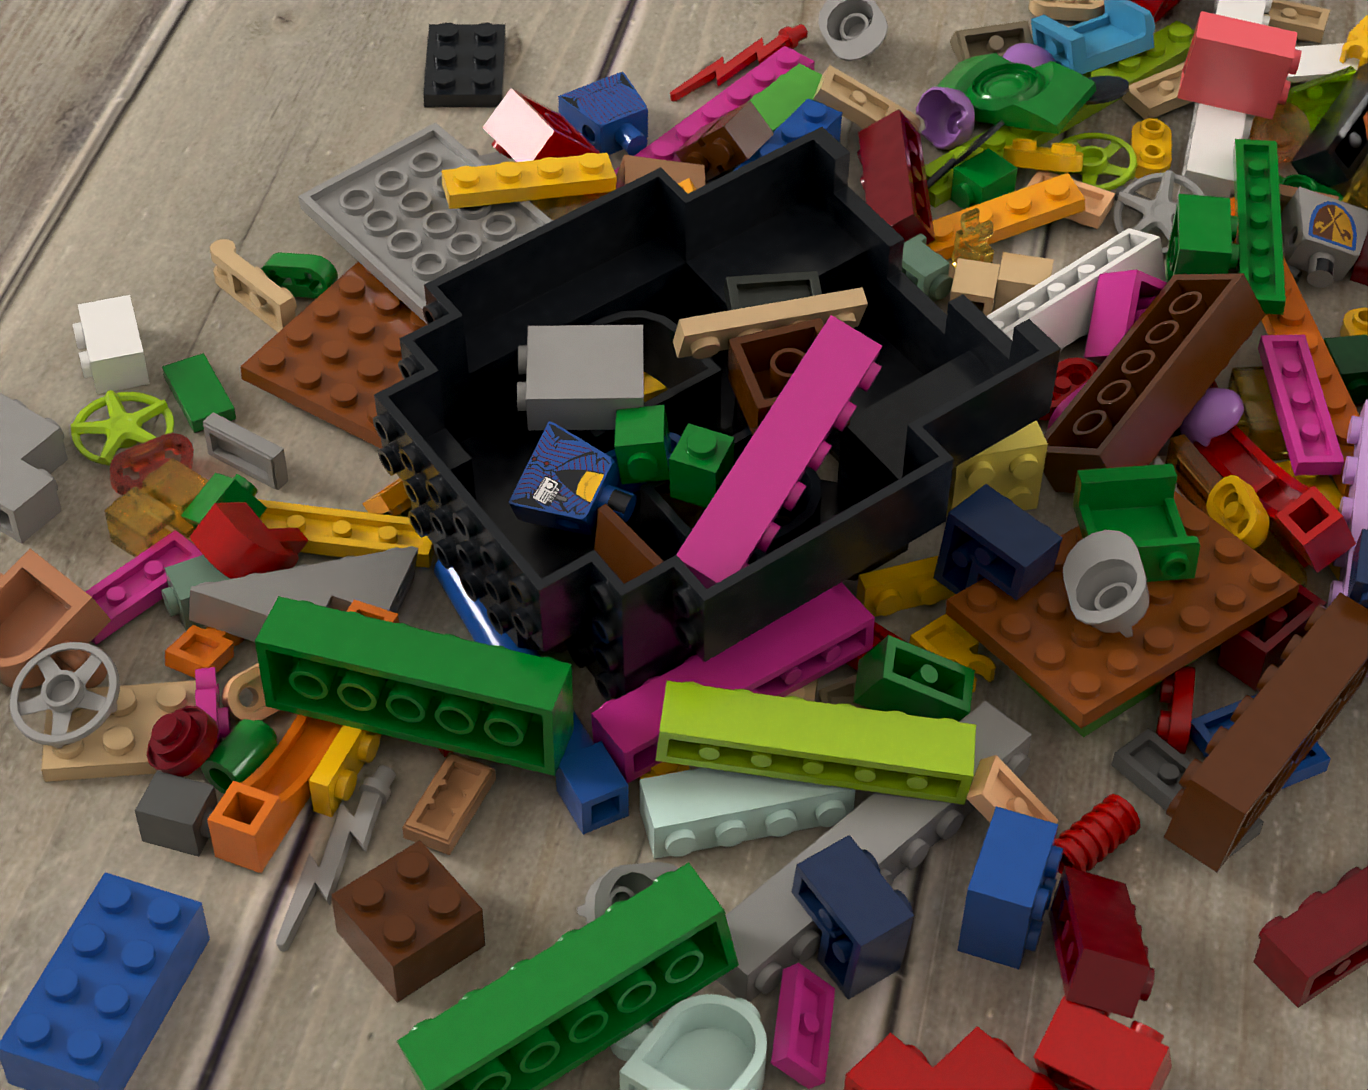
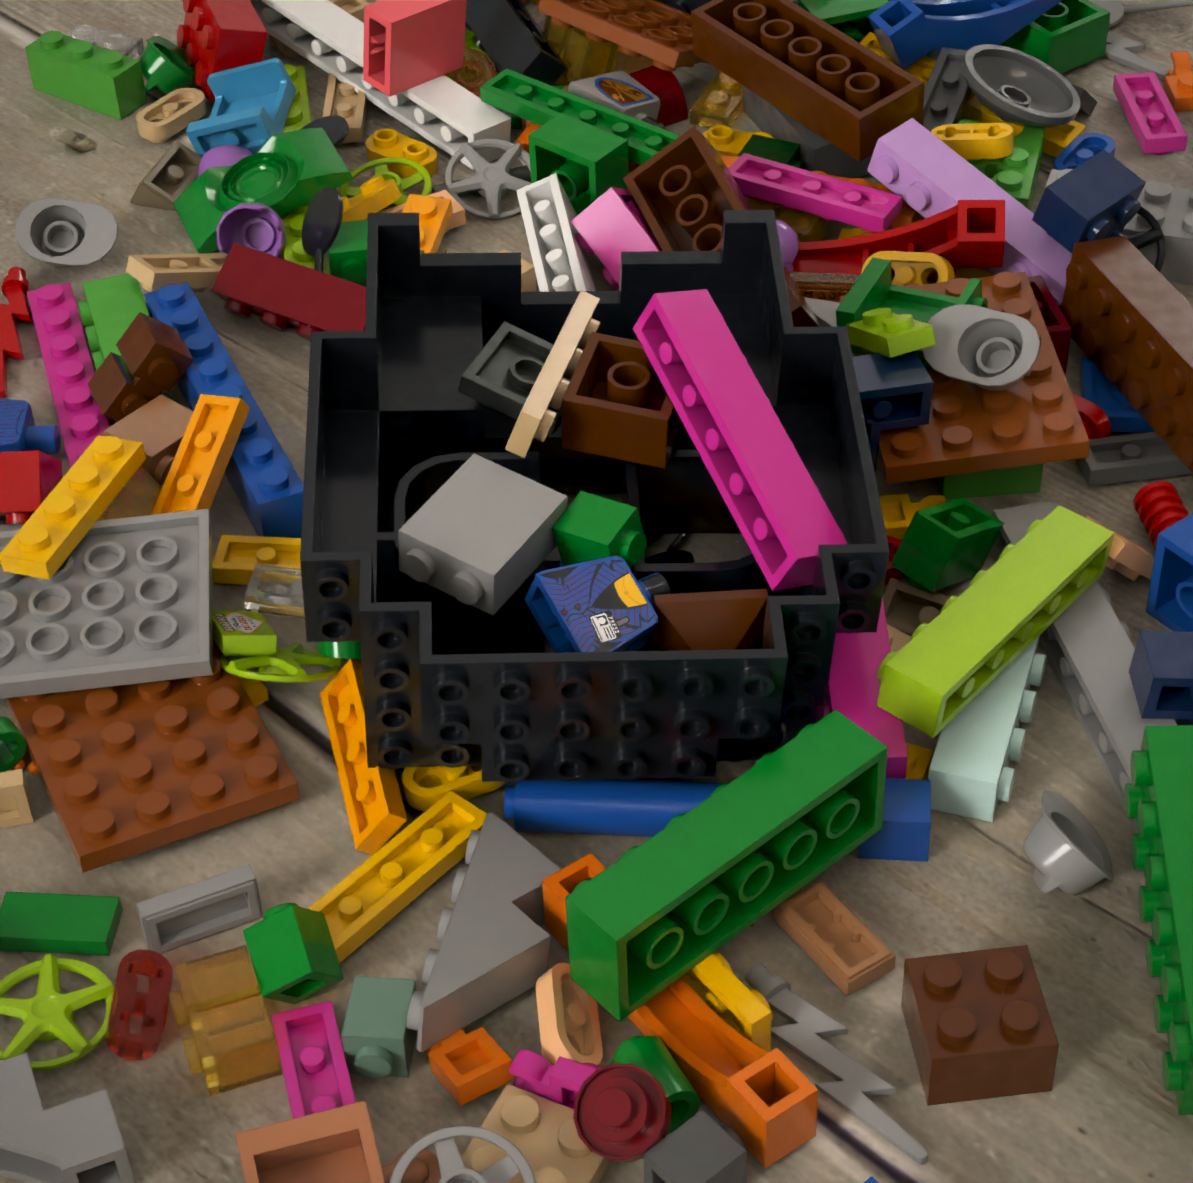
camera: 55 degrees left, 5 degrees down
red brick [189,502,309,579] -> none
green brick [669,423,734,508] -> none
none -> lime plate [846,308,936,358]

